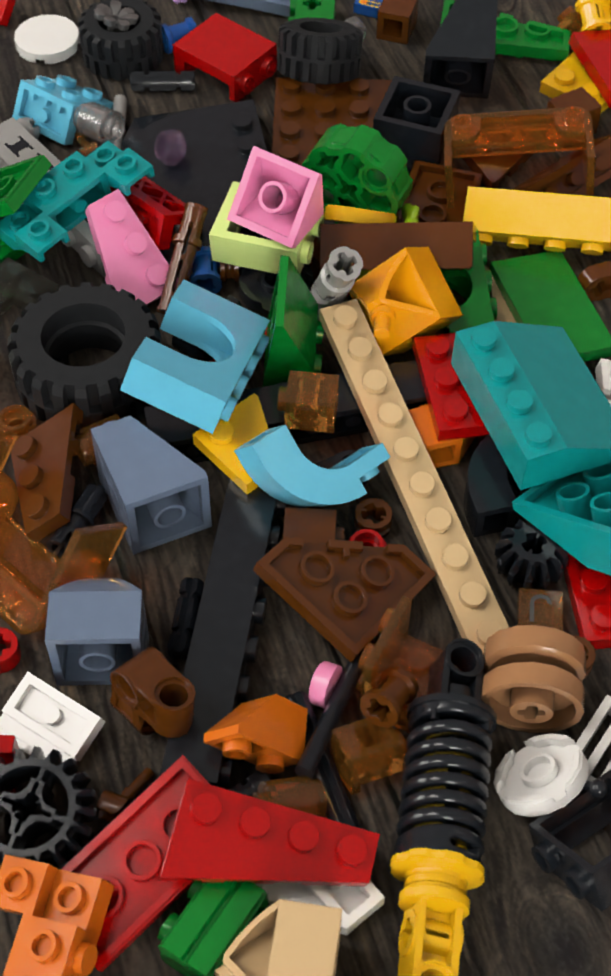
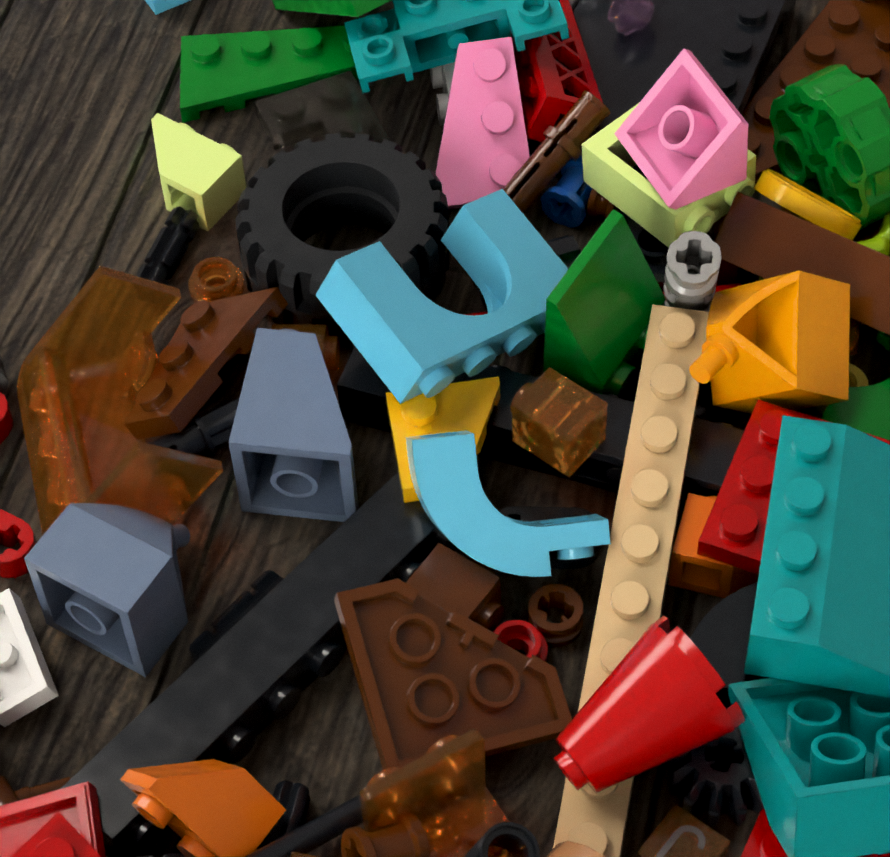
camera: 35 degrees right, 0 degrees up
reddish brown piece [110,646,196,738] -> none
bright pink tile [308,661,343,709] -> none
none -> red cone [553,615,746,793]

